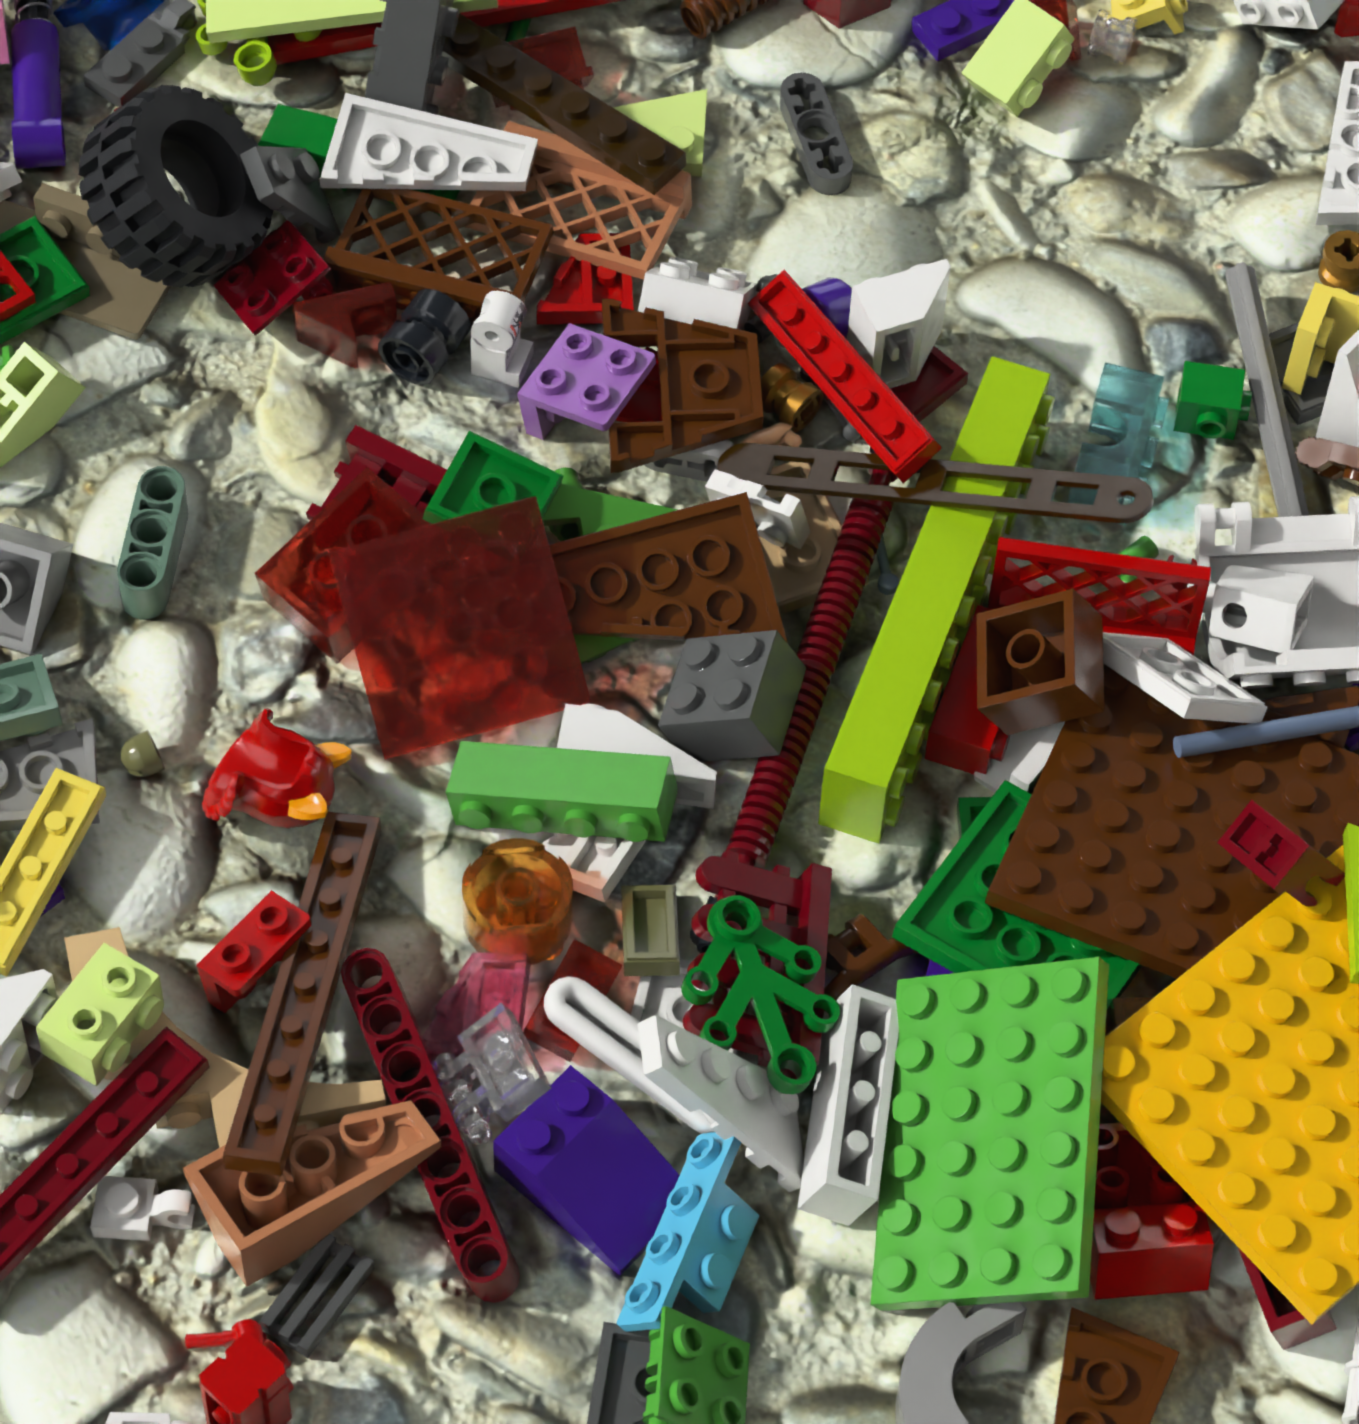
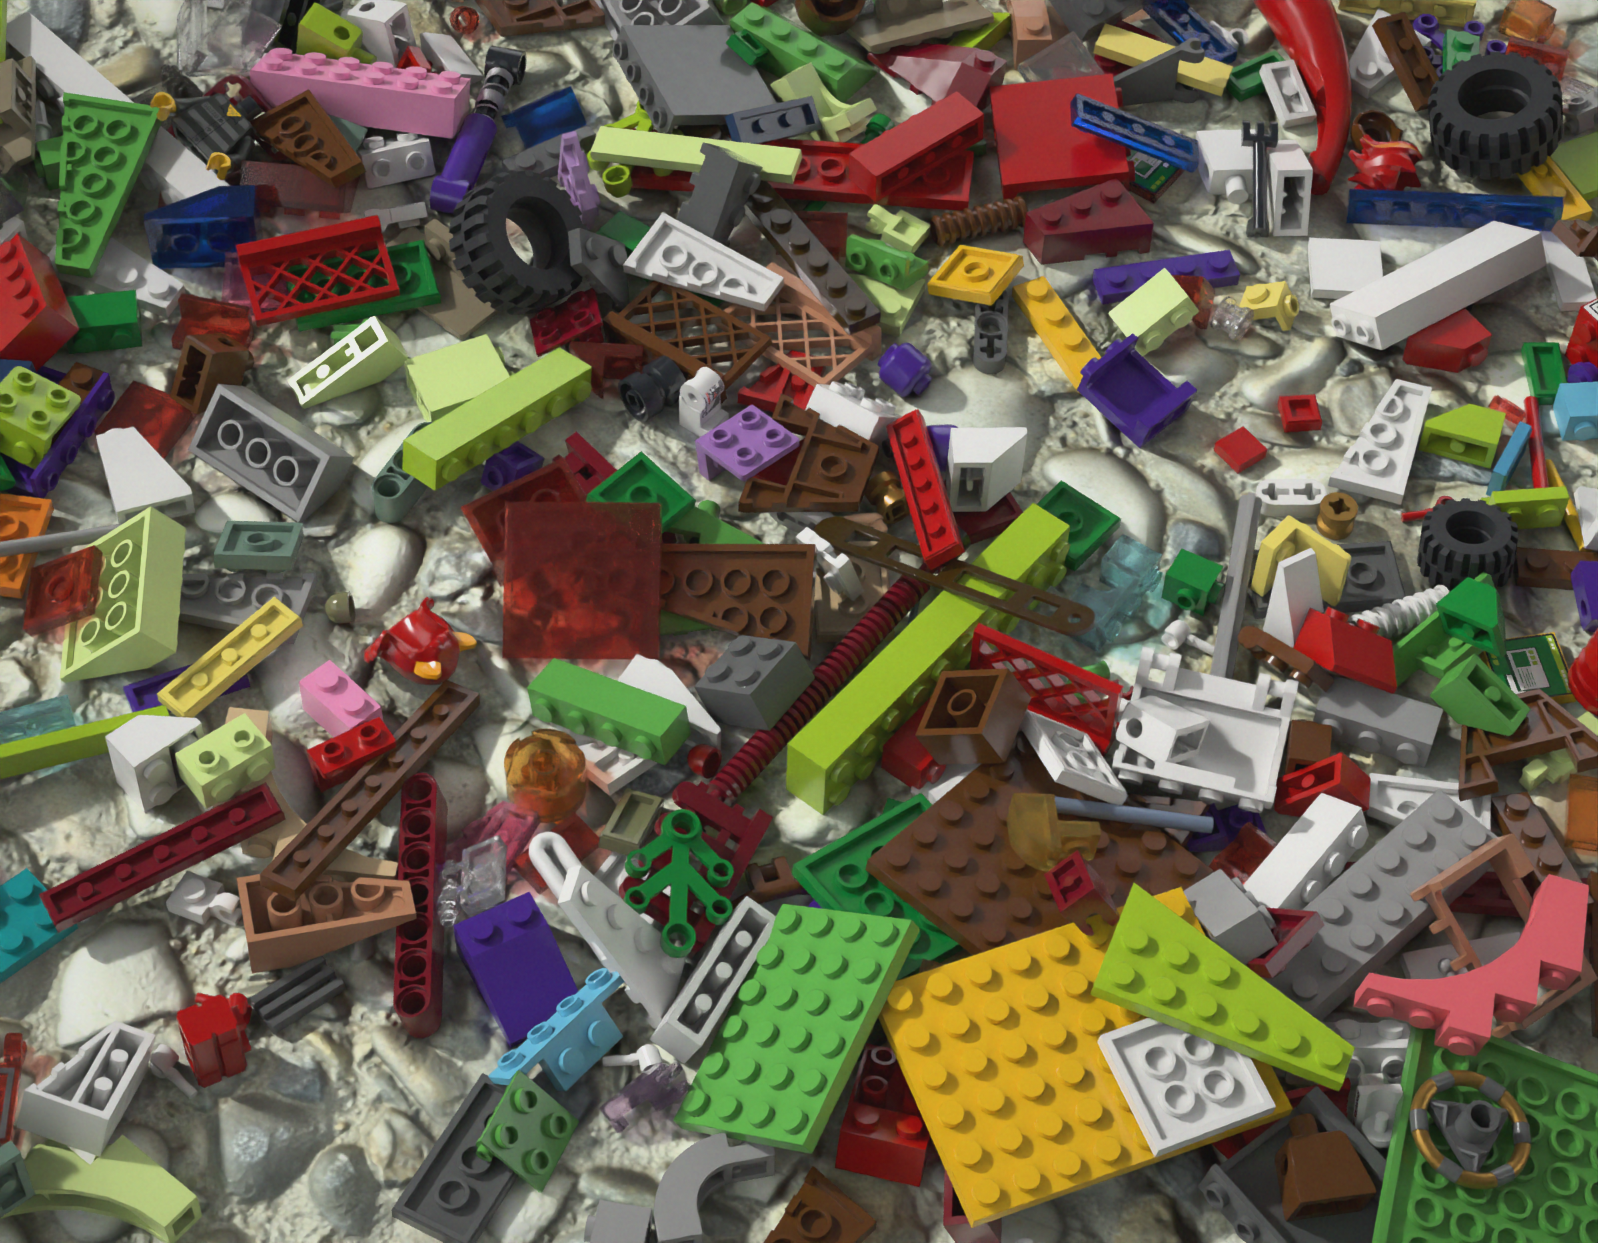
camera: 20 degrees right, 5 degrees down
none -> bright pink brick [299,660,383,737]
none -> lime brick [402,347,592,491]
none -> yellowish green panel [404,334,514,422]
none -> dark purple bracket [481,441,545,500]
none -> lavender wing [558,131,600,230]
none -> clear purple piece [599,1062,691,1133]
none -> white hand [603,1044,664,1077]
none -> red hinge [687,744,722,779]
none -> bright green bracket [845,234,929,291]
none -> yellowish green plate [865,204,931,253]
none -> dark purple head [877,343,933,397]
none -> yellow tile [927,245,1024,306]
none -> clear yellow brick [1006,793,1101,872]
none -> yellow plate [1011,276,1101,394]
none -> green plate [1036,480,1121,572]
none -> dark purple panel [1077,333,1197,448]
none -> white hand [1161,620,1215,656]
none -> red tile [1214,426,1267,474]
none -> white beam [1255,479,1327,517]
none -> red tile [1278,394,1322,433]

